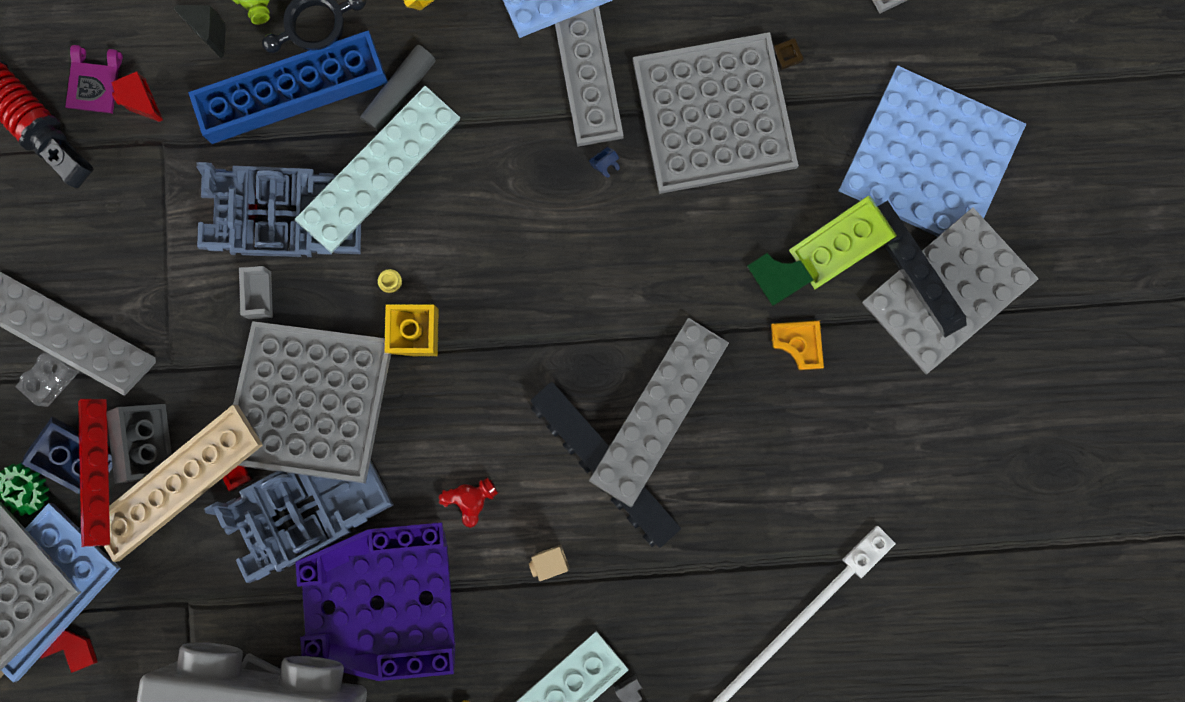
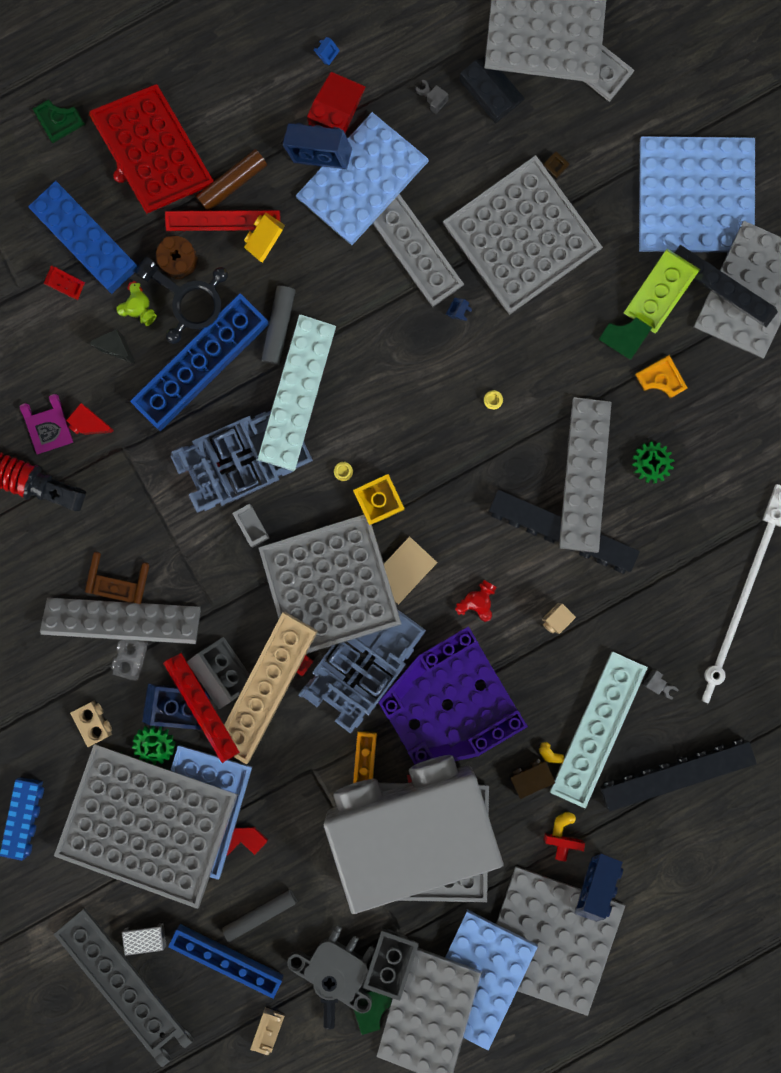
camera: 30 degrees left, 5 degrees up
none -> reddish brown plate [85,552,149,604]
none -> light orange brick [353,731,377,783]
none -> tan tile [384,536,438,605]
none -> light yellow plate [484,390,503,410]
none -> green gear [631,442,674,484]

